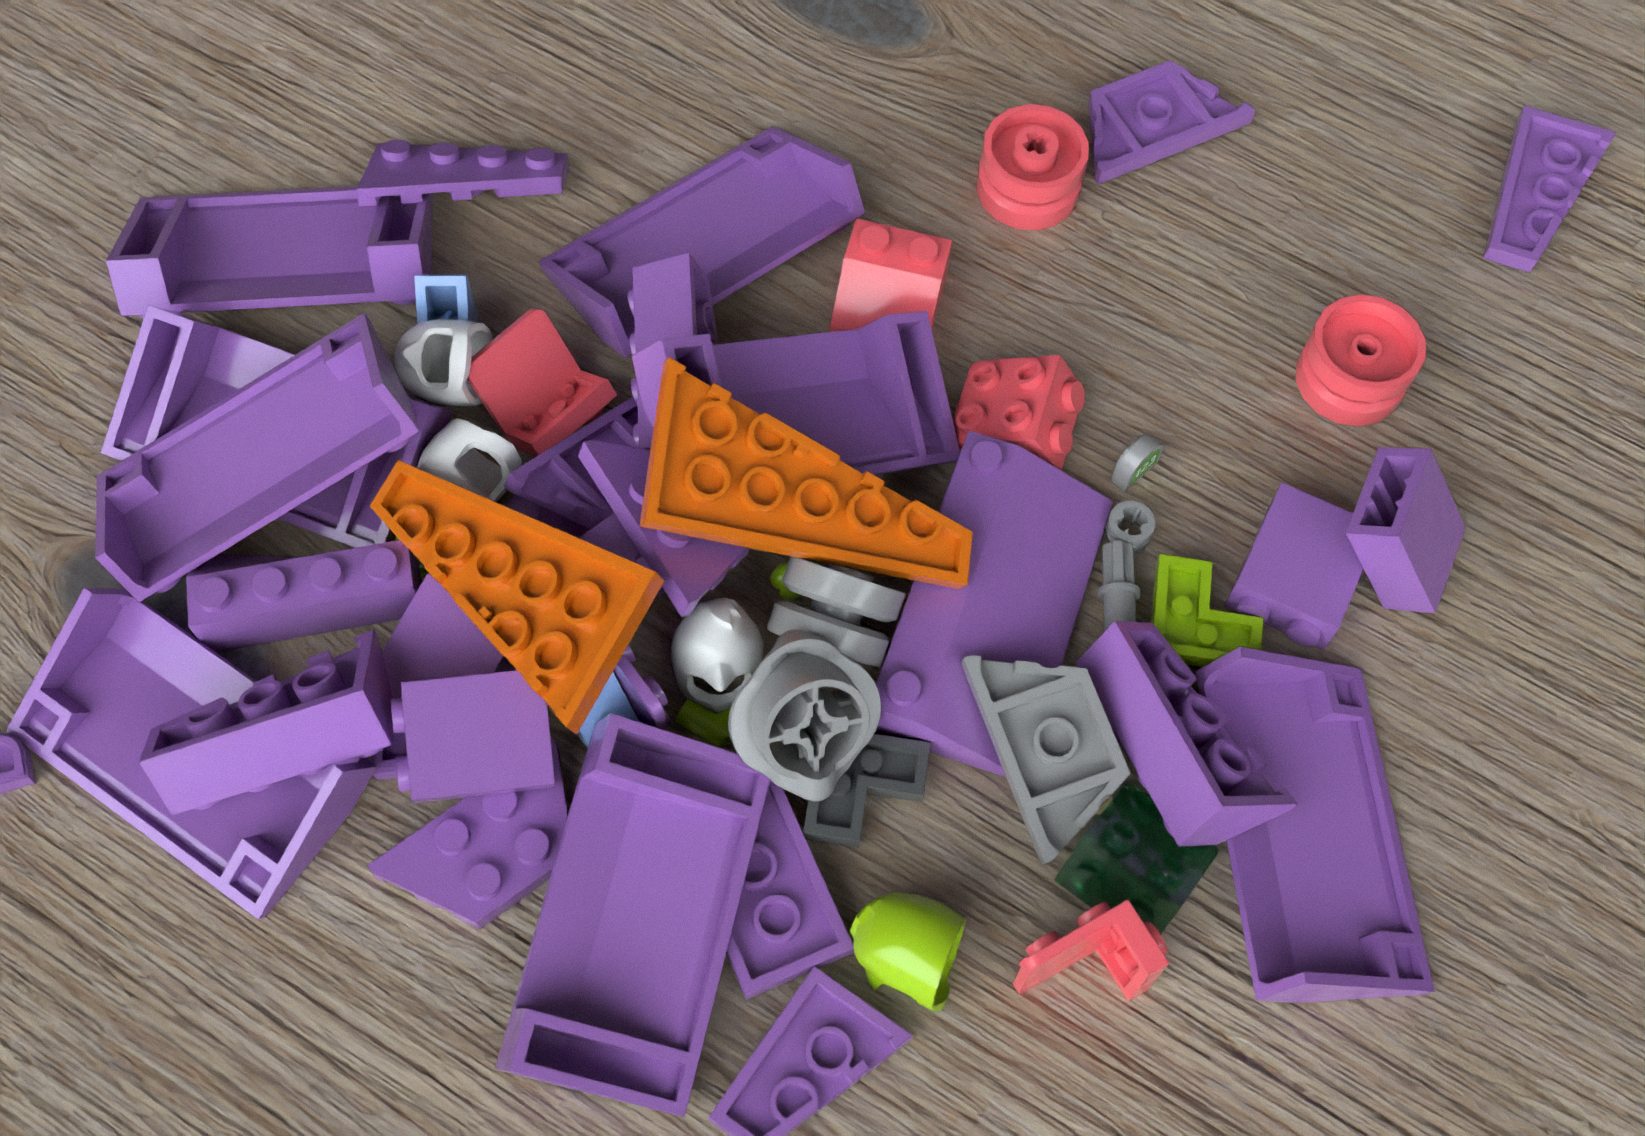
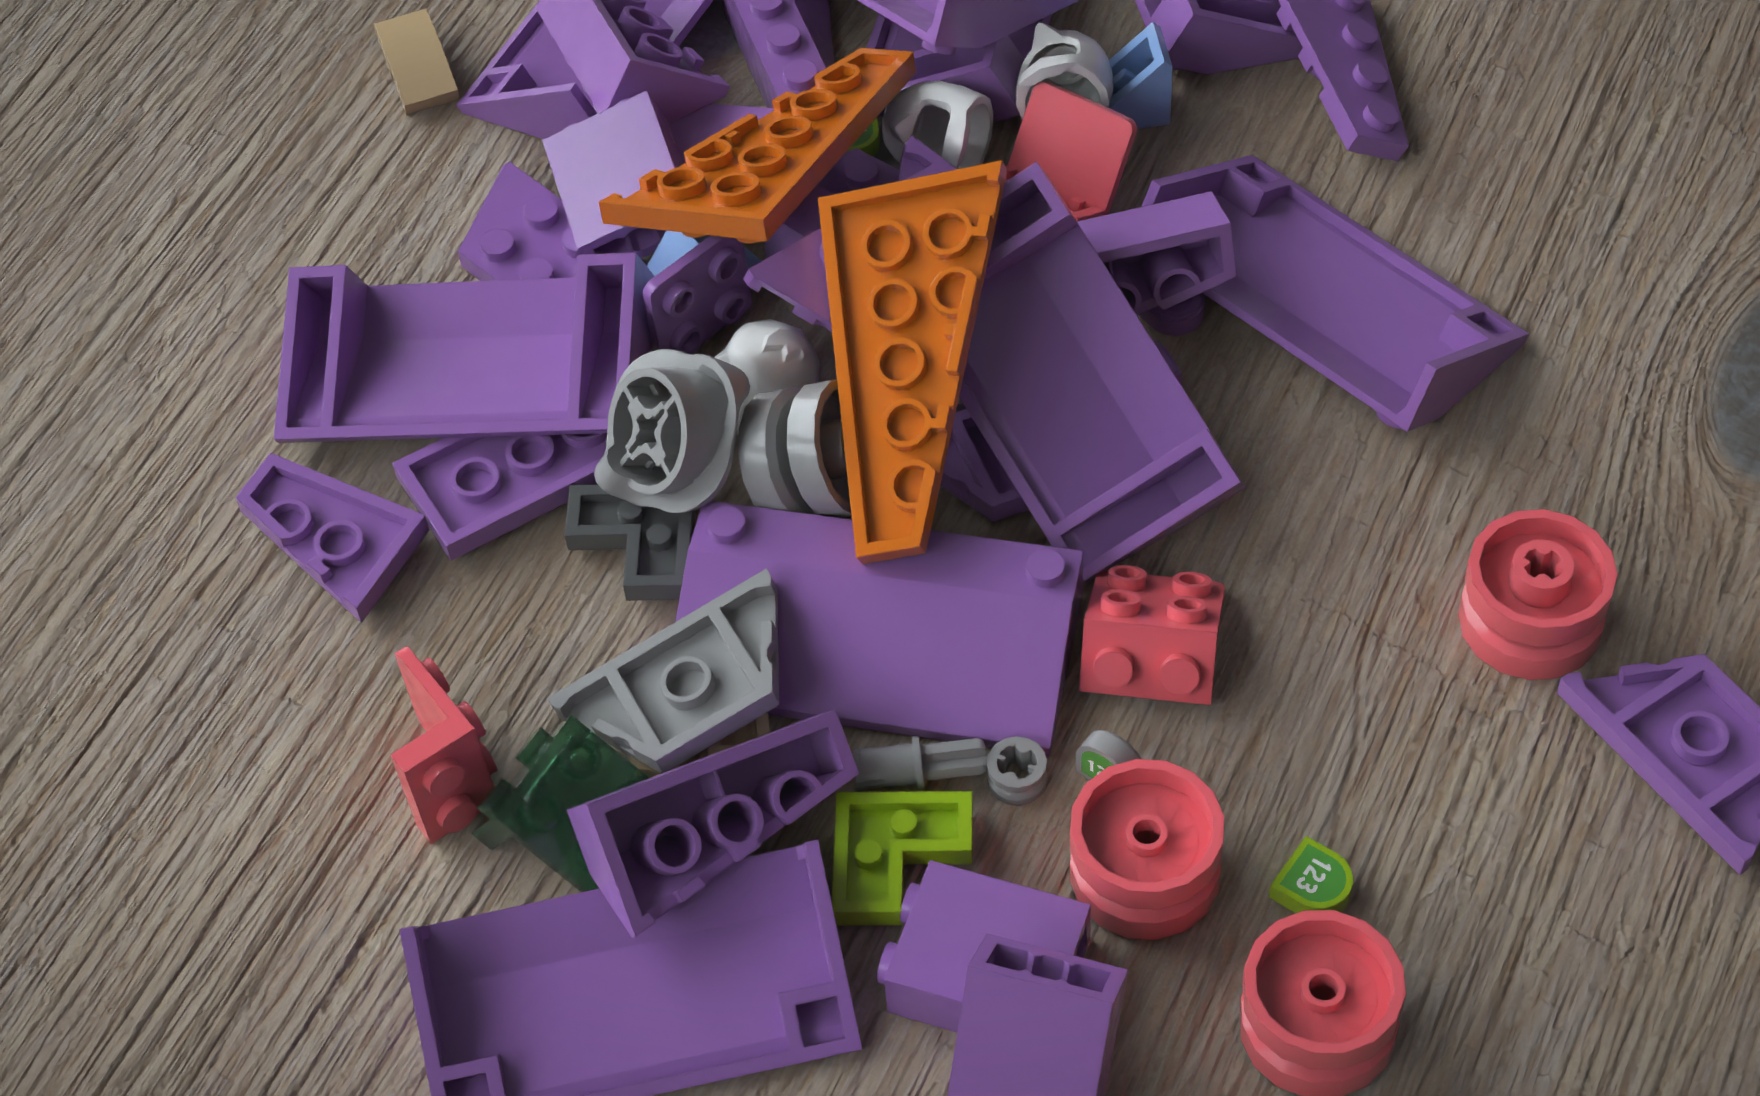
camera: 90 degrees right, 10 degrees down
coral slope [830,218,953,332] -> none
lime piece [850,891,966,1012] -> none
none -> tan slope [374,9,459,115]
none -> coral wheel [1070,759,1224,940]
none -> tile [1269,836,1353,913]

